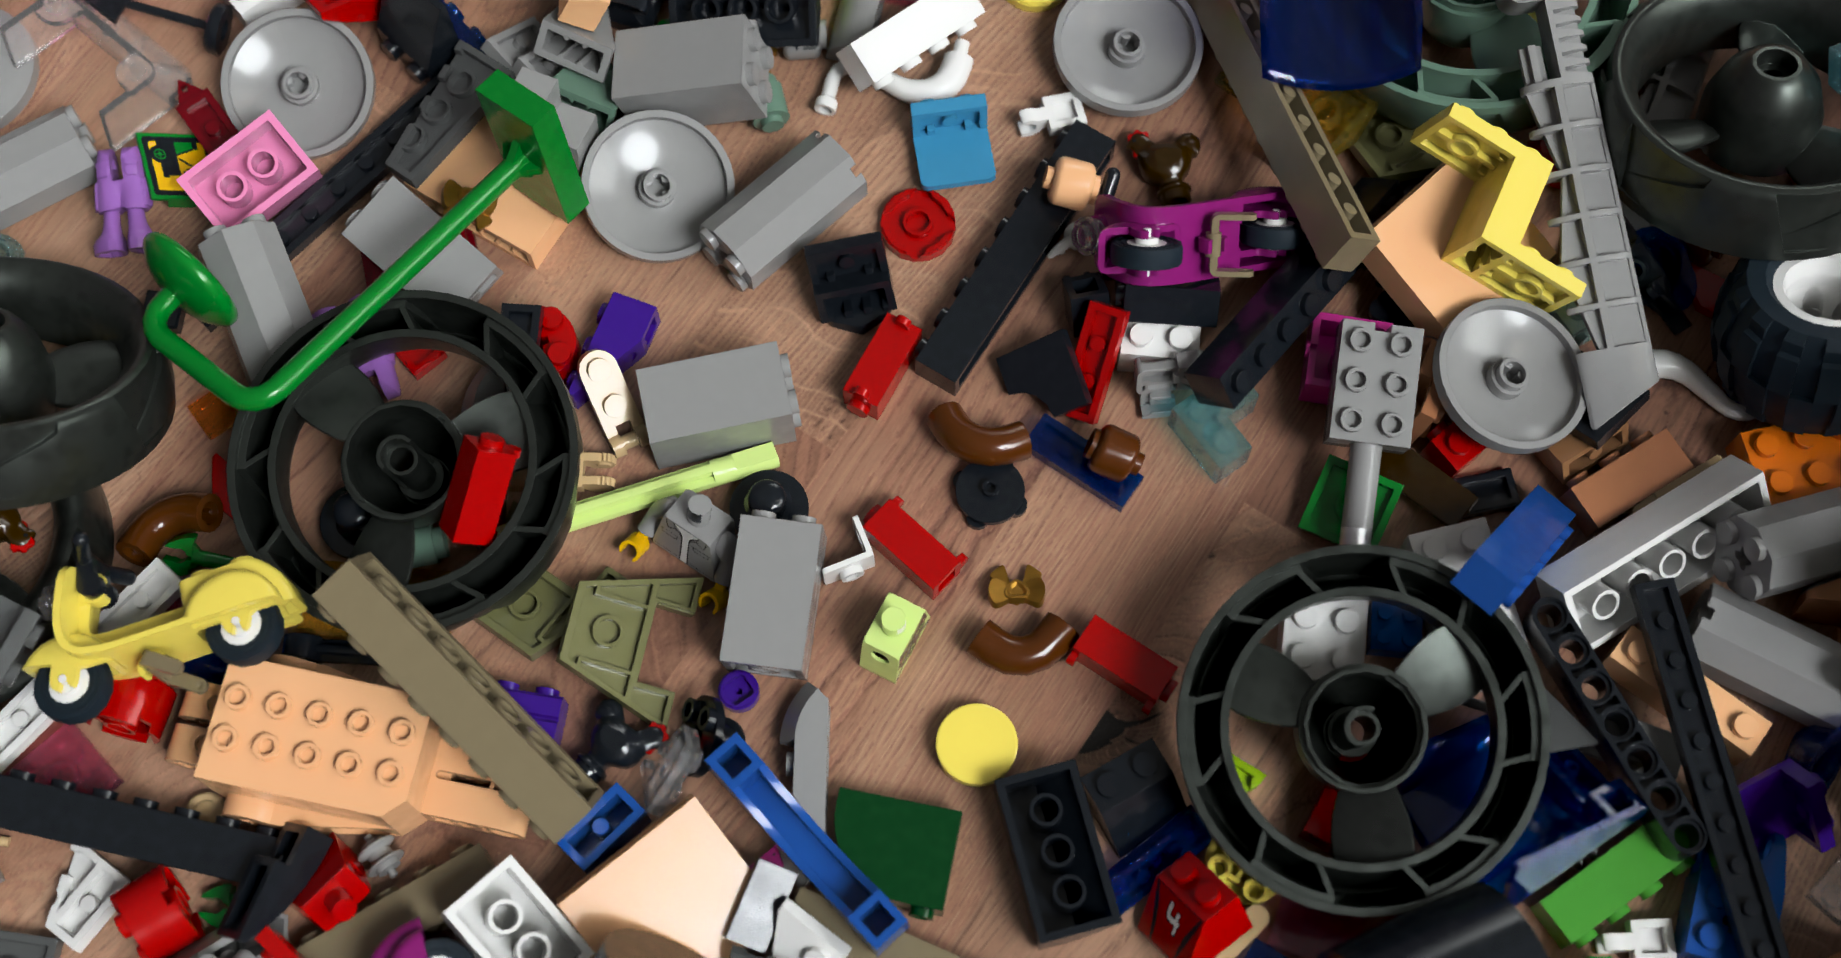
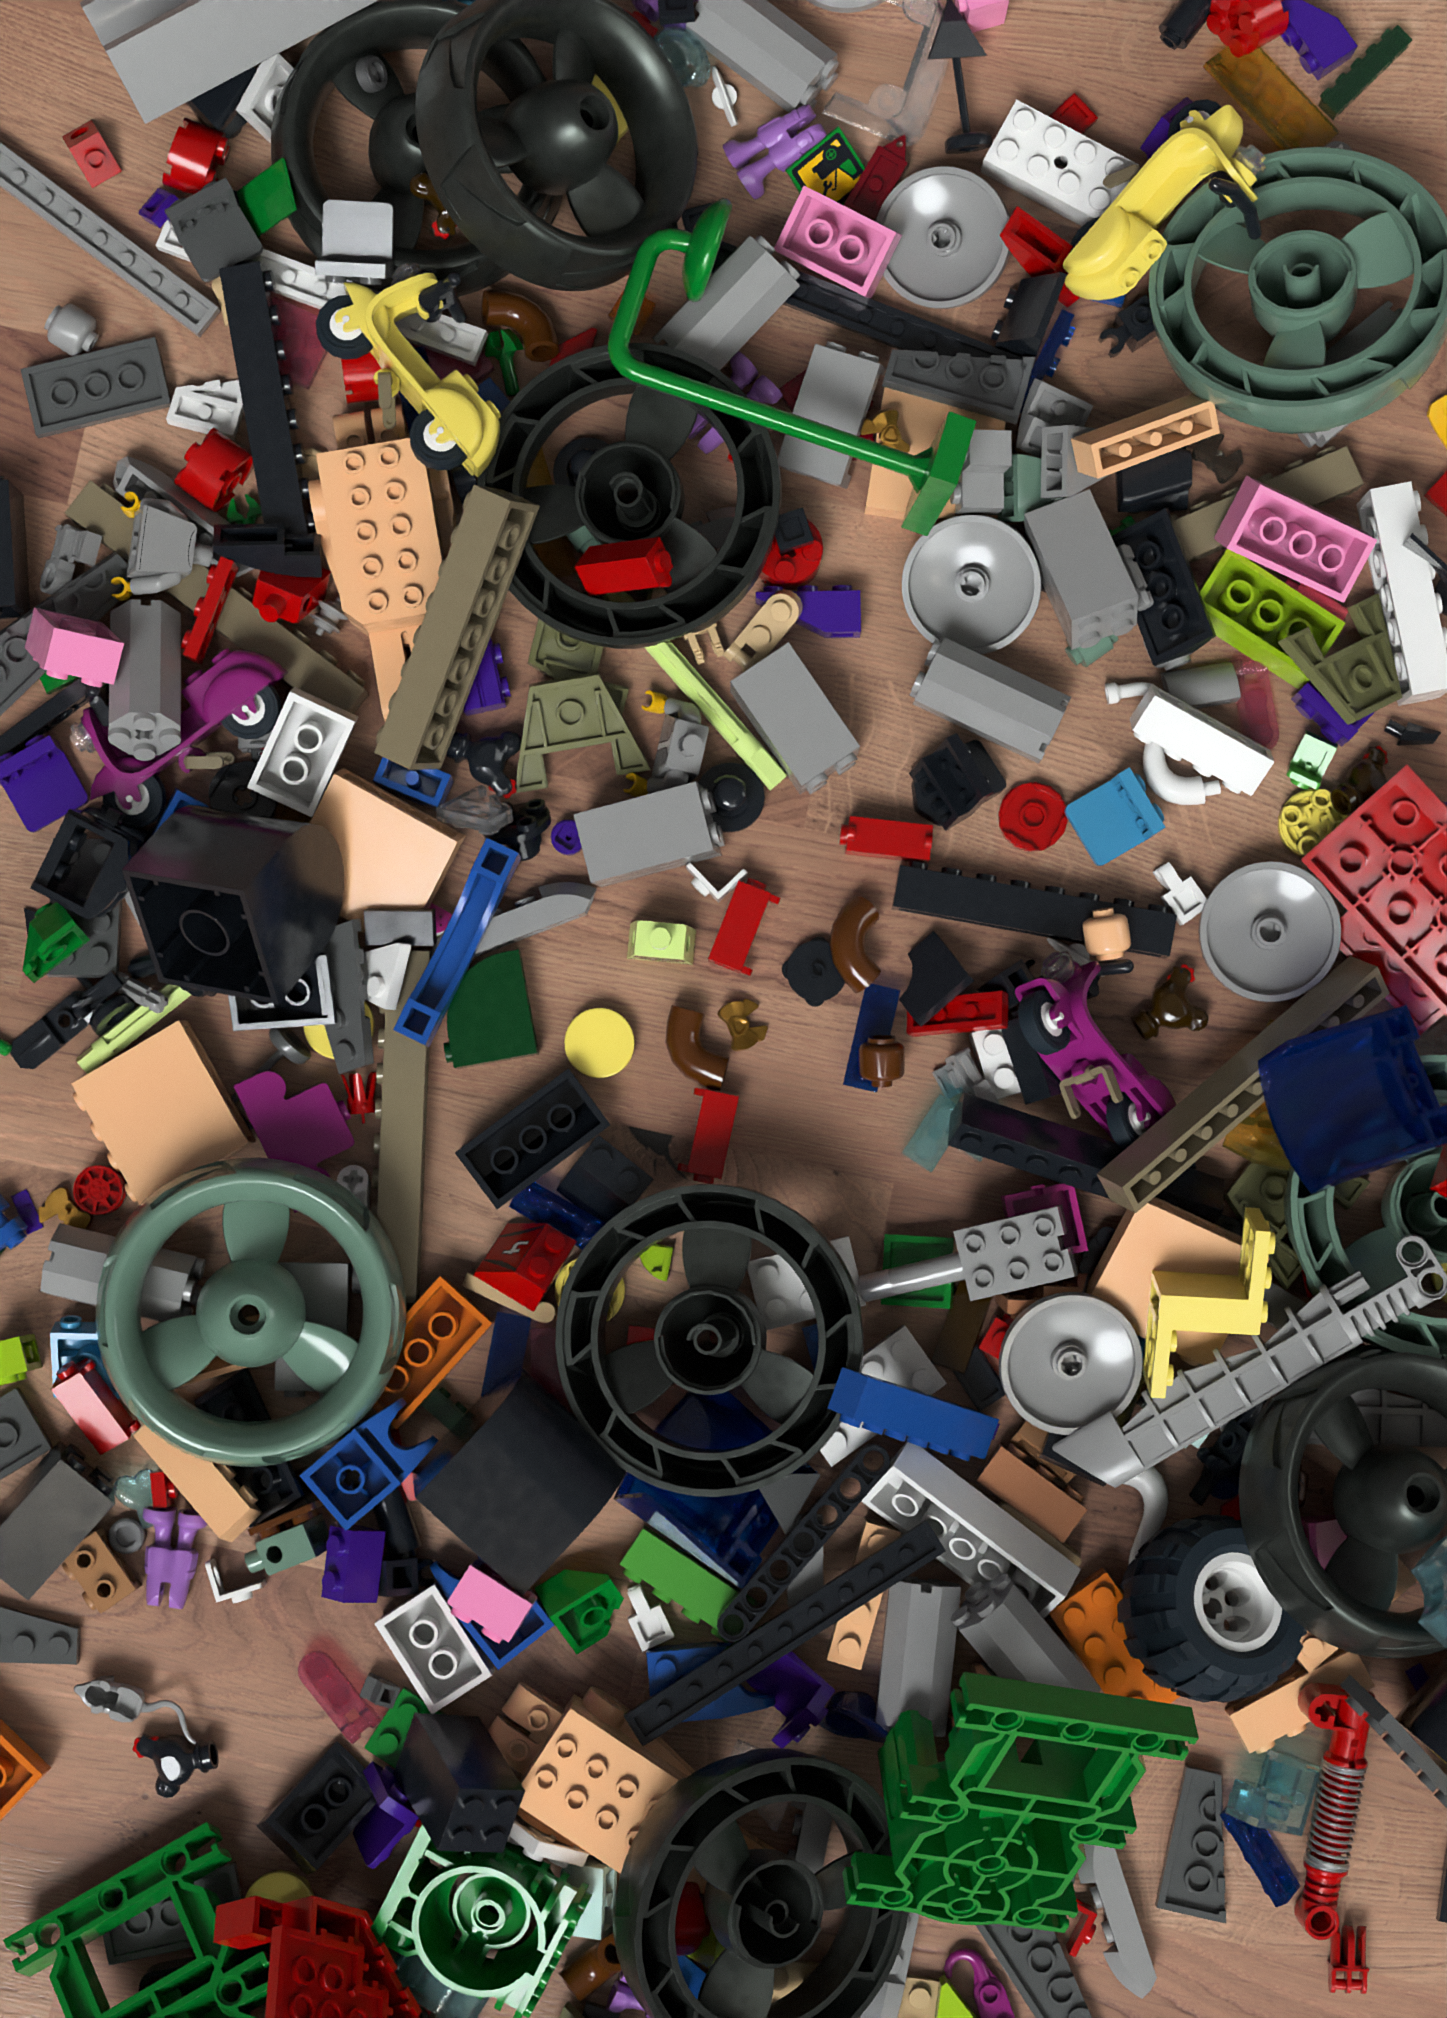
camera: 70 degrees right, 15 degrees up
none -> white piece [712,66,739,127]

